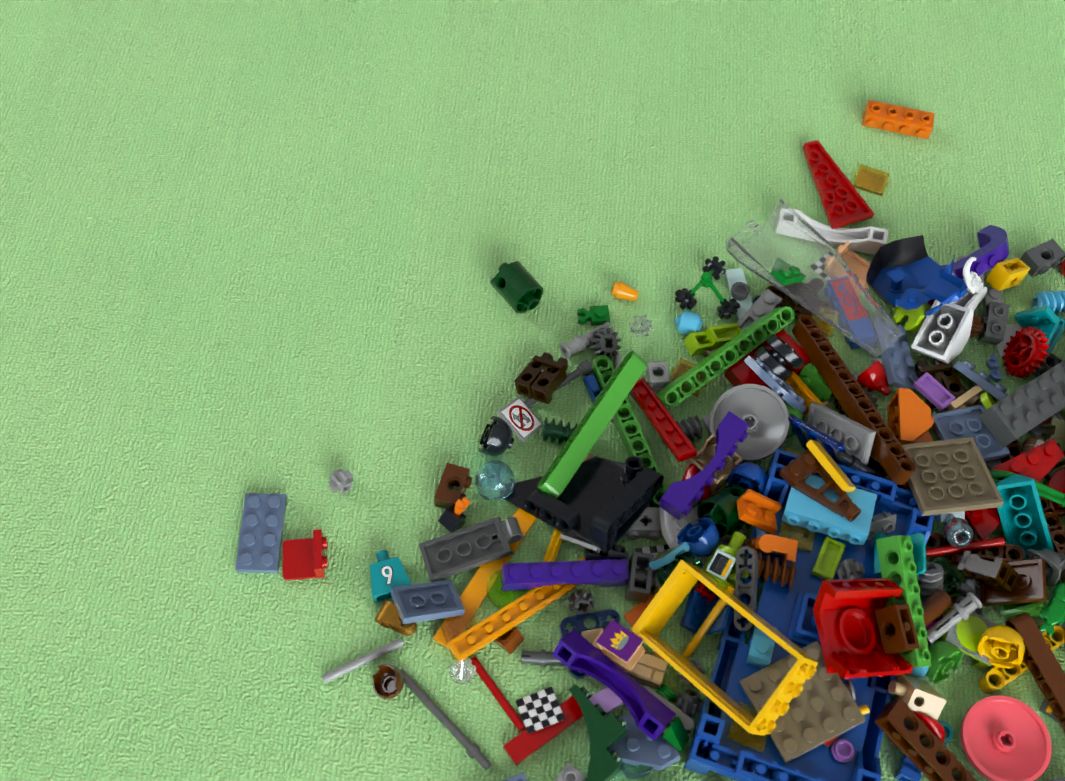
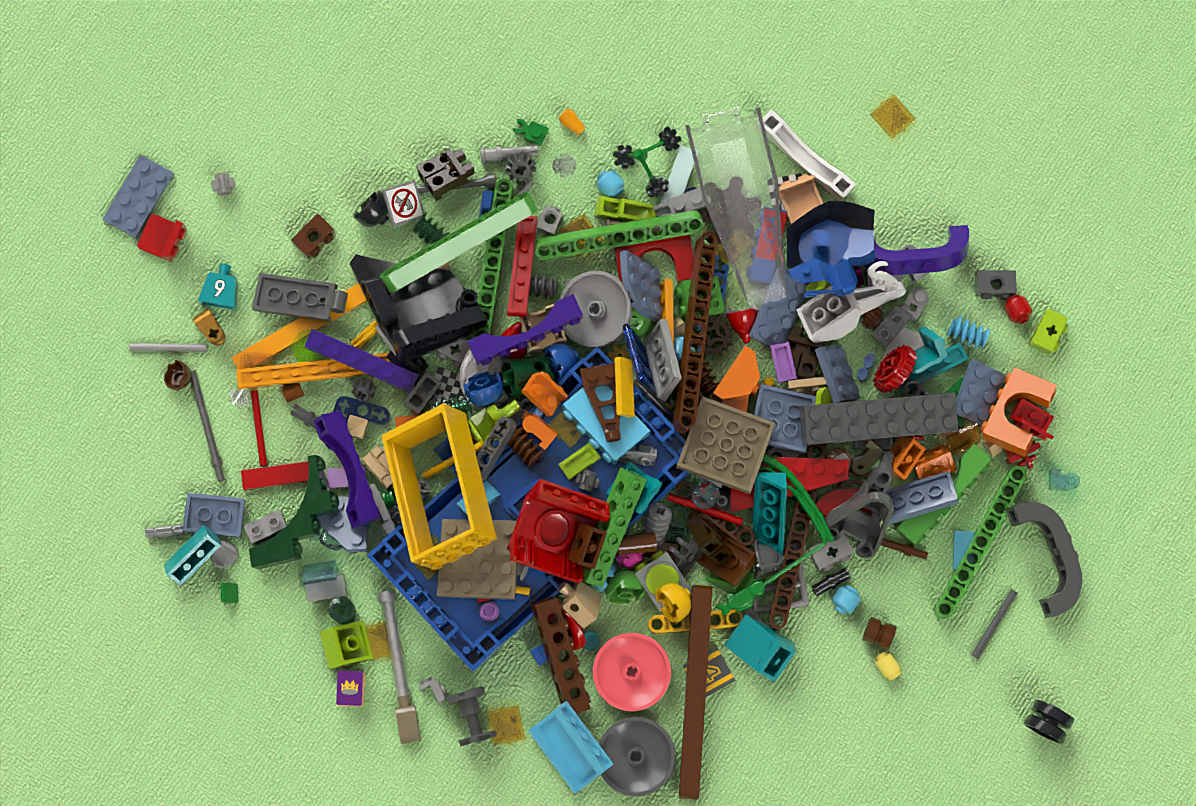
camera: 30 degrees right, 20 degrees up
sand blue plate [390,580,465,624] -> none
black piece [438,496,471,533] -> none
clear light blue cylinder [475,460,515,500] -> none
dark green cylinder [490,261,544,313] -> none
sticker [516,687,565,734] -> none
piece [596,620,645,672] -> none
medium azure tile [649,542,690,570] -> none
green slope [662,717,690,751] -> none
slope [706,549,736,580] -> none
dark grey tile [730,282,750,301] -> none
black wheel [755,333,805,381] -> none
green wing [769,257,806,286] -> none
red wing [802,140,874,229] -> none
orange brick [862,100,935,139] -> none
light grey pin [927,592,983,645] -> none
yellow brick [986,257,1031,291] -> none

